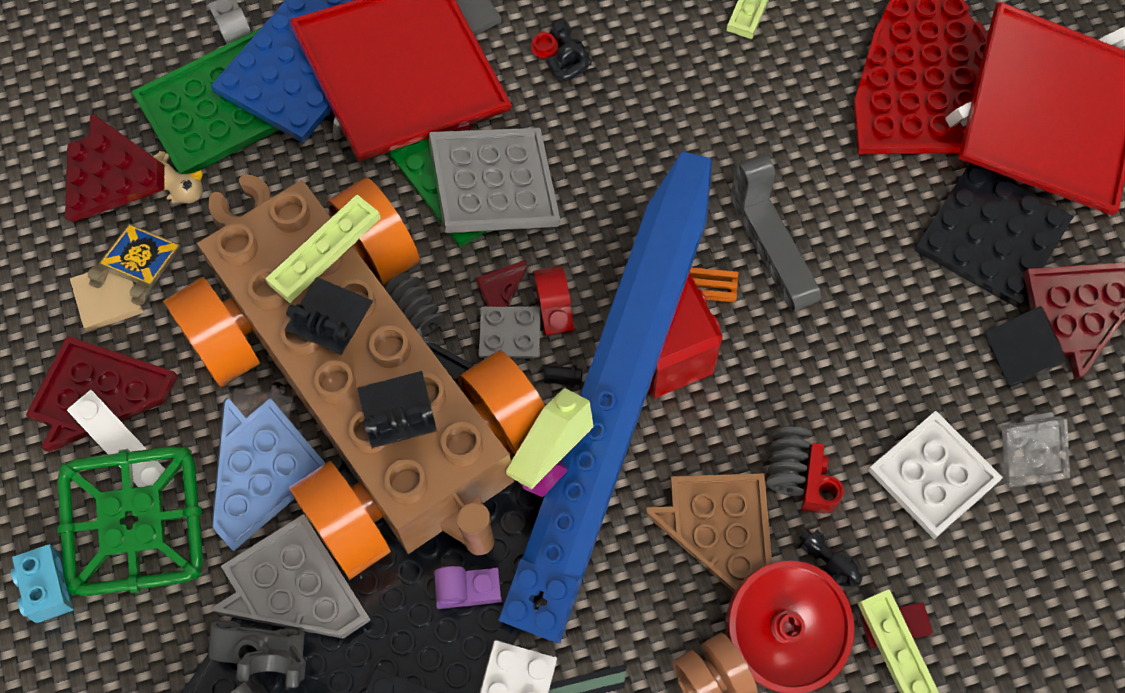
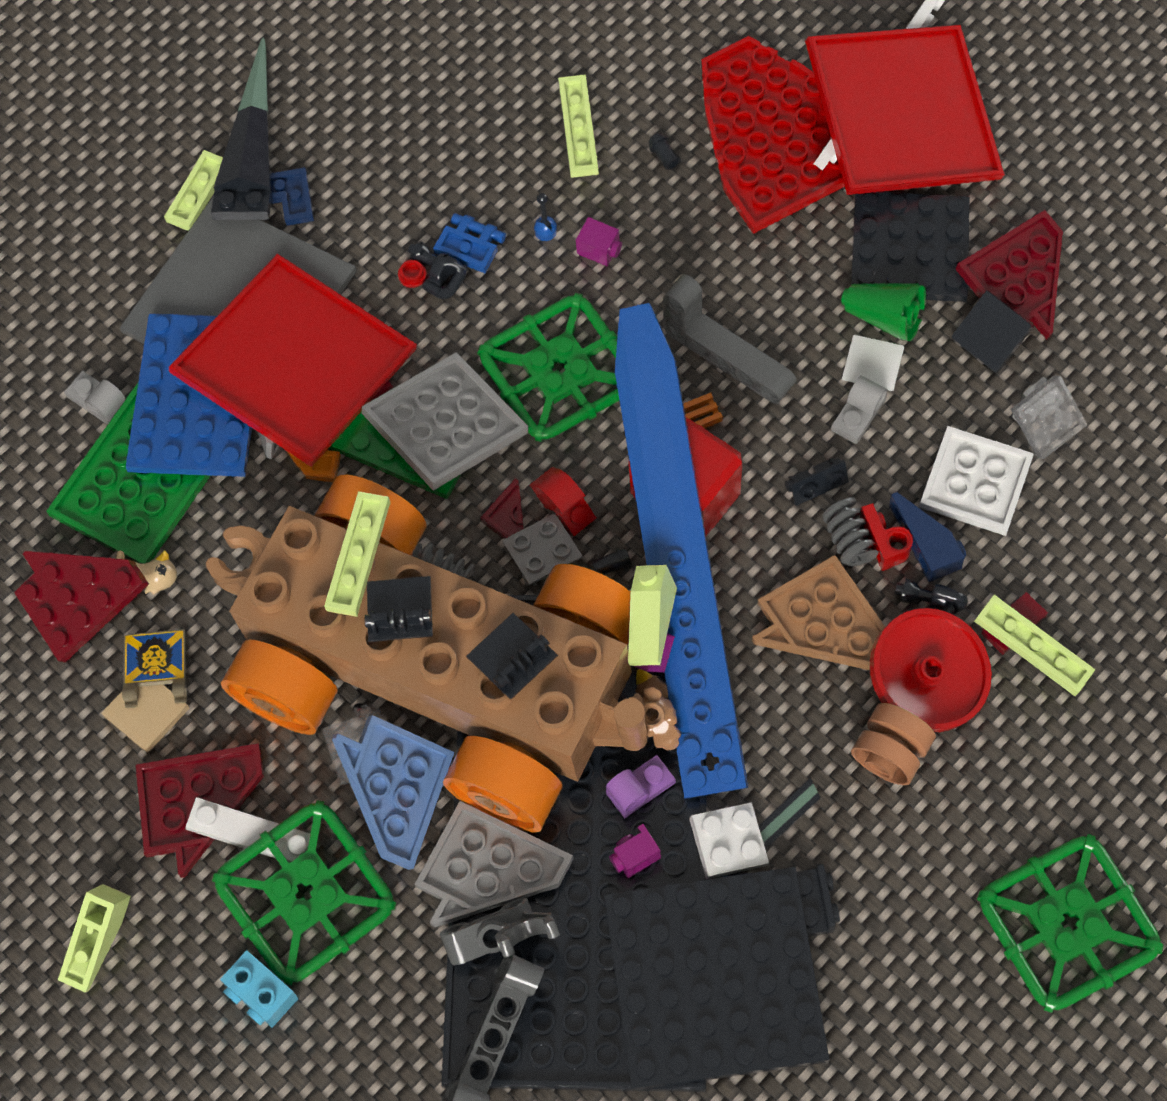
camera: 25 degrees left, 0 degrees up
none -> orange tile [287,450,341,482]
none -> blue plate [433,213,506,273]
none -> green plate [477,293,620,442]
none -> blue hinge [534,193,557,241]
none -> magenta brick [576,217,622,266]
none -> magenta brick [609,824,661,878]
none -> medium nougat animal [632,669,681,750]
none -> black pin [648,133,681,170]
none -> black hinge [784,457,849,506]
none -> light grey plate [831,375,888,444]
none -> green cone [841,283,926,341]
none -> white sticker [842,335,904,391]
none -> dark blue slope [889,492,966,582]

